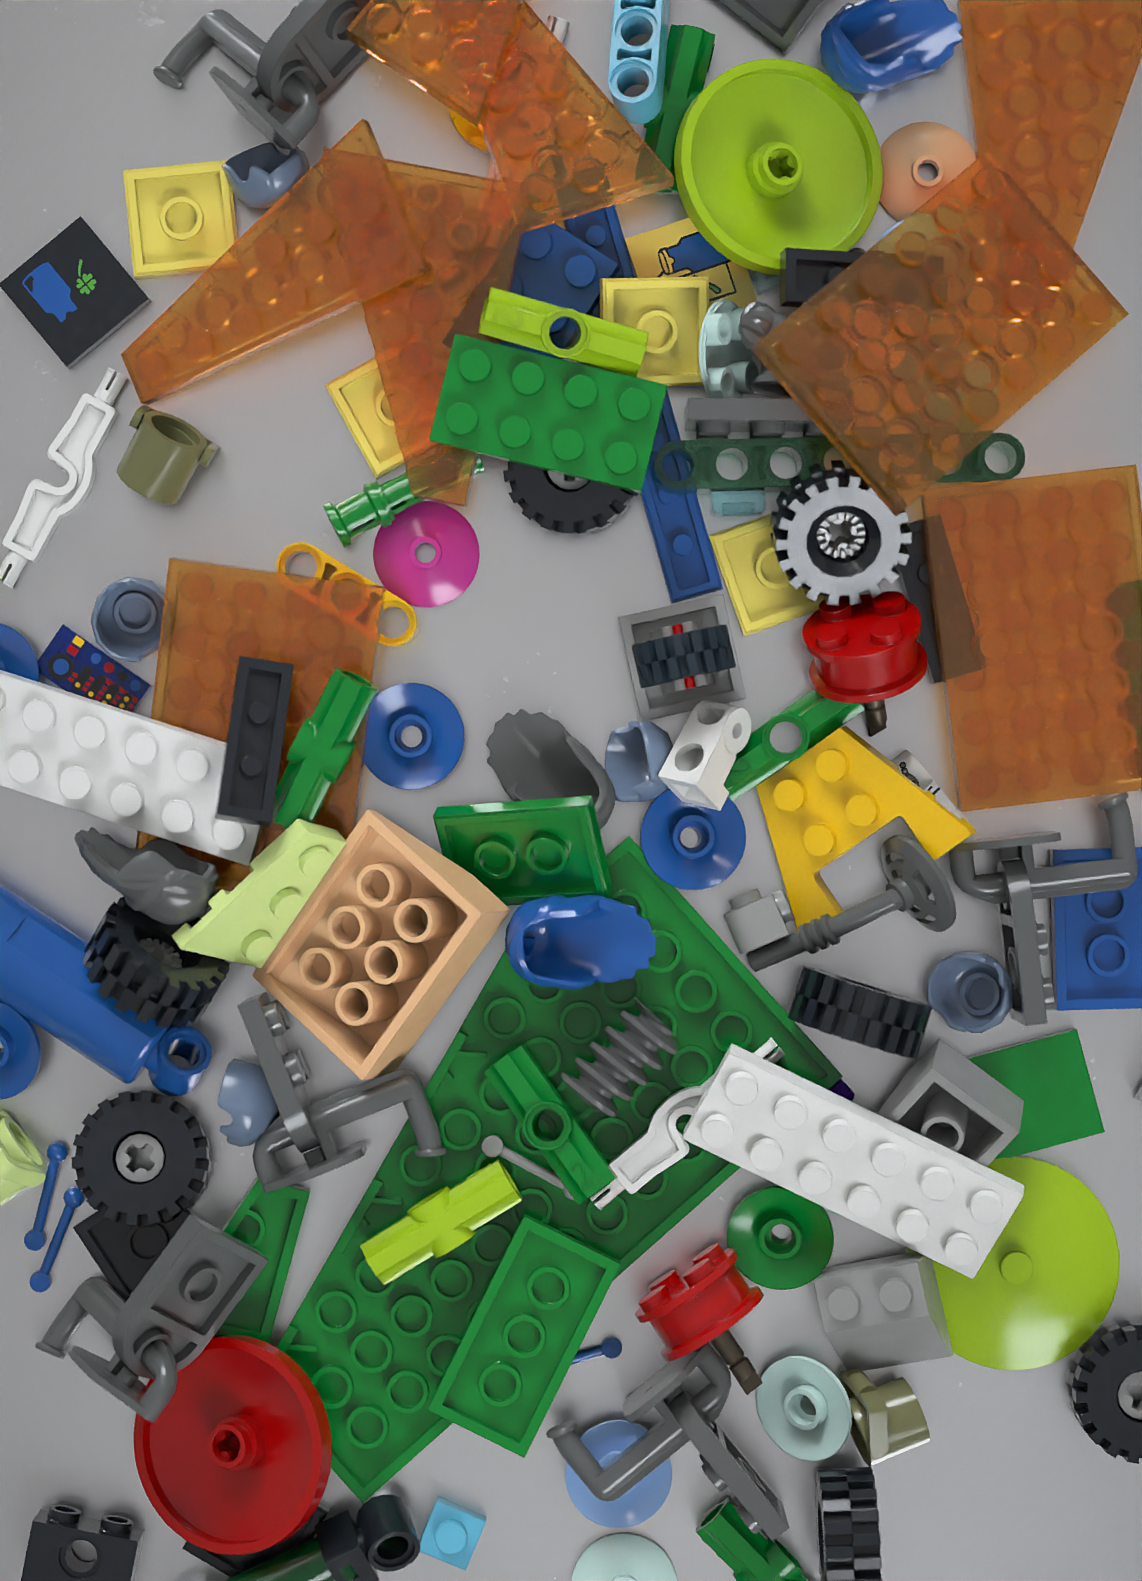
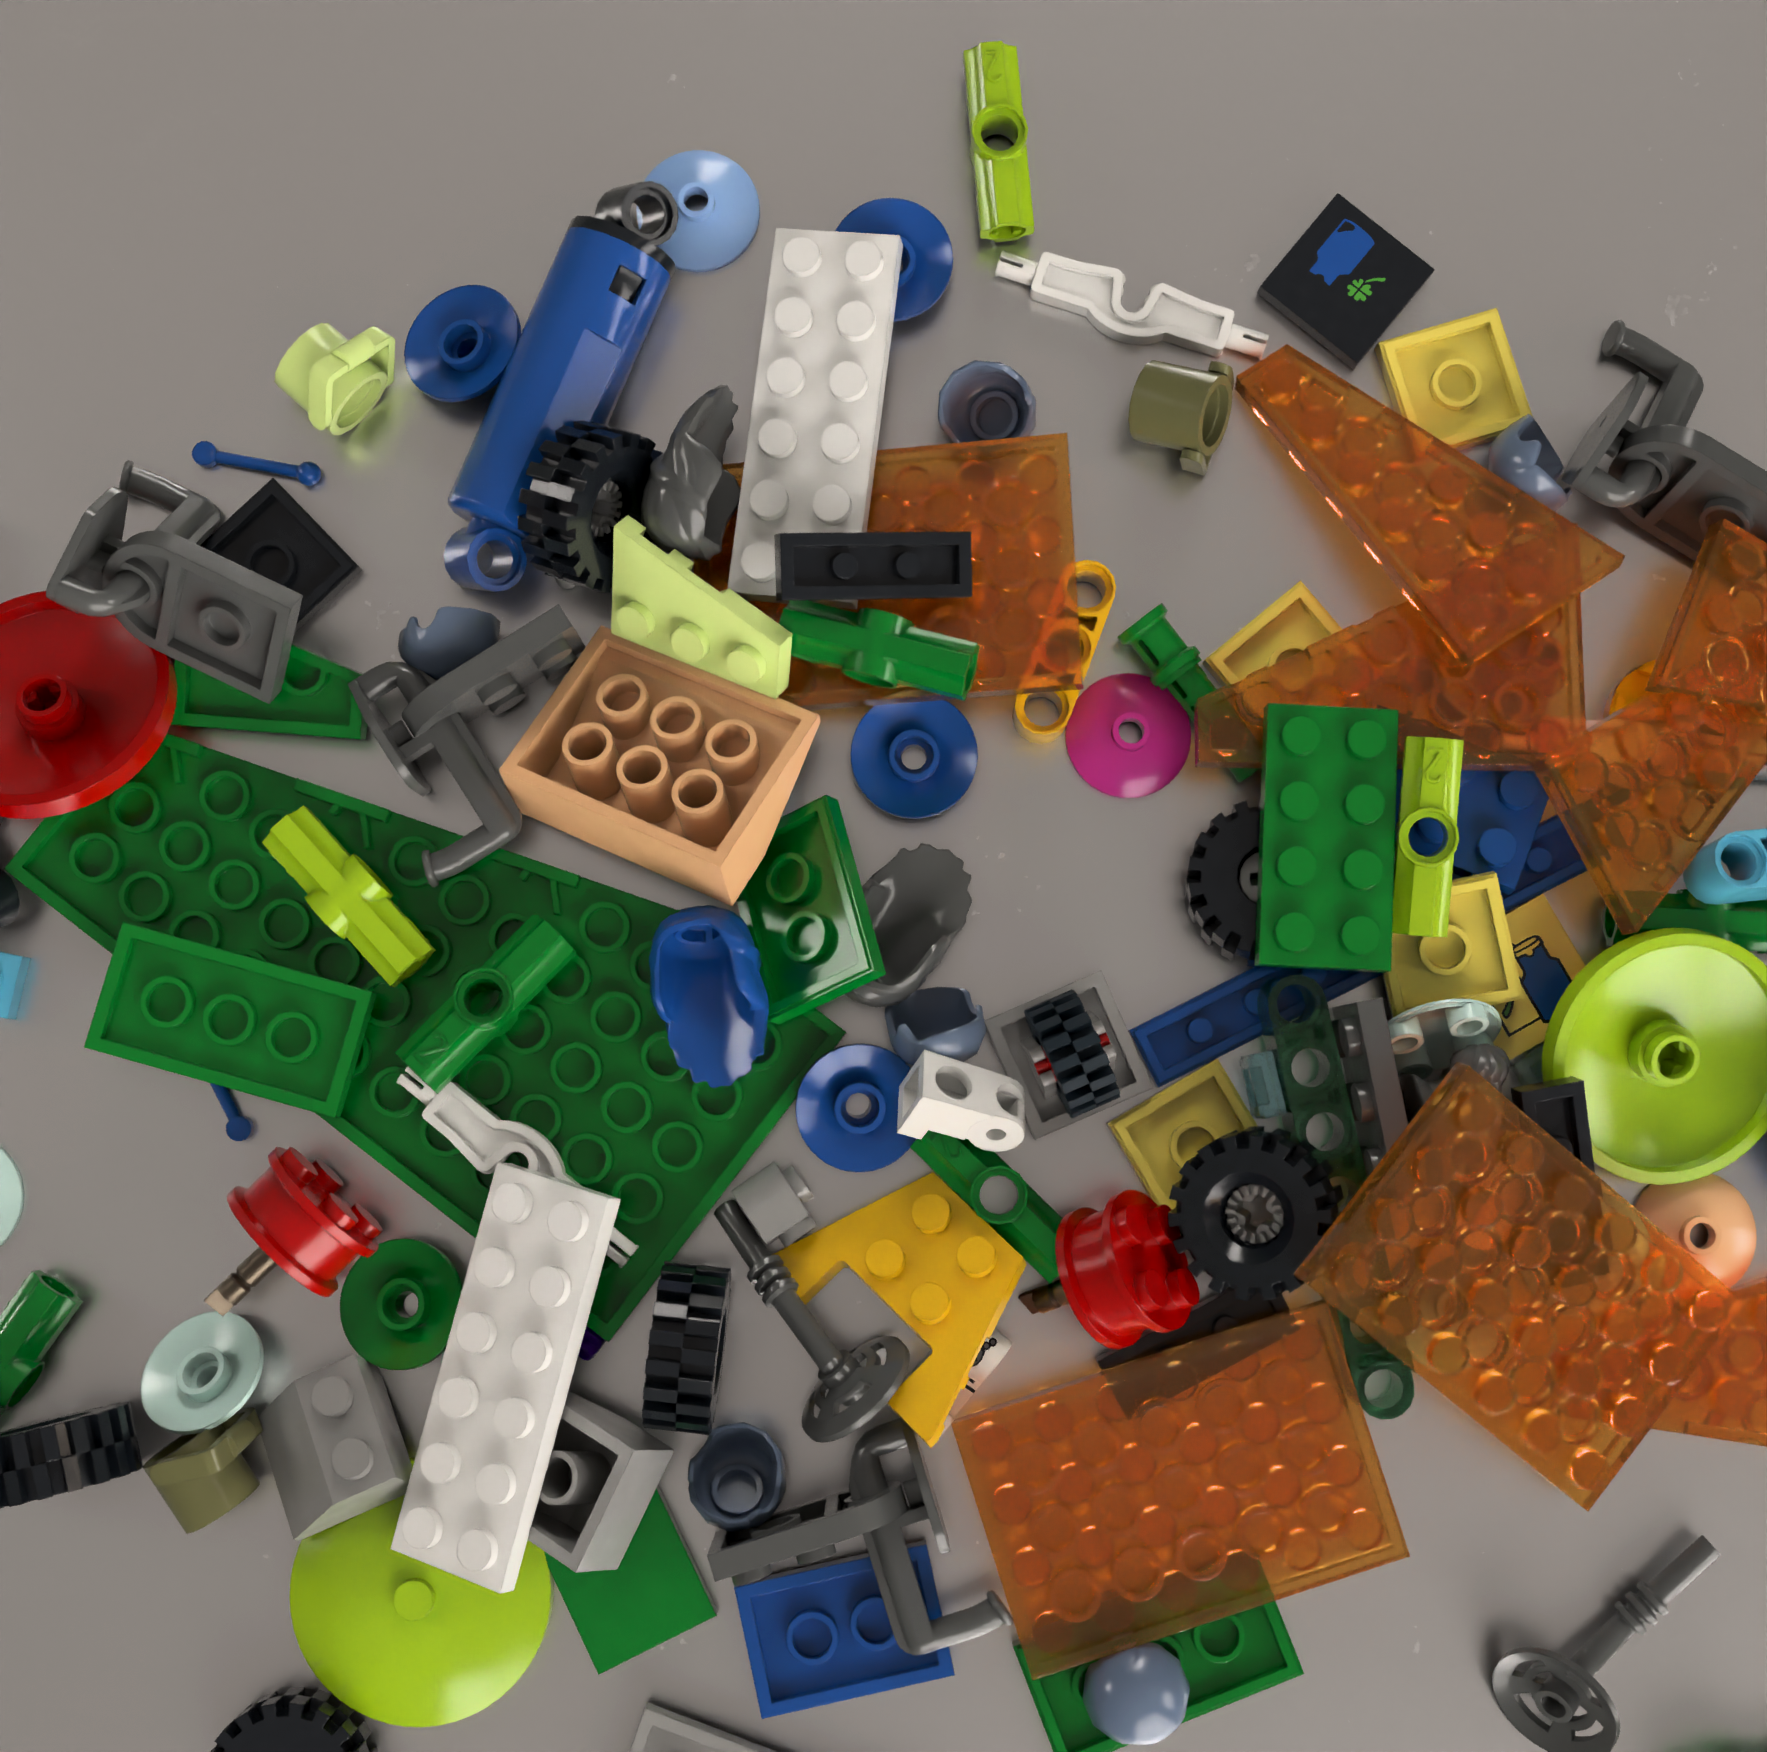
camera: 80 degrees right, 5 degrees down
blue hinge [24,1142,67,1251] -> none
tile [38,624,153,713] -> none
black bush [71,1090,212,1228] -> none
light grey hinge [482,1135,574,1200] -> none
dark grey plate [546,1342,790,1542] -> none
dark grey piece [560,997,679,1117] -> none
light blue dish [565,1420,672,1528] -> none

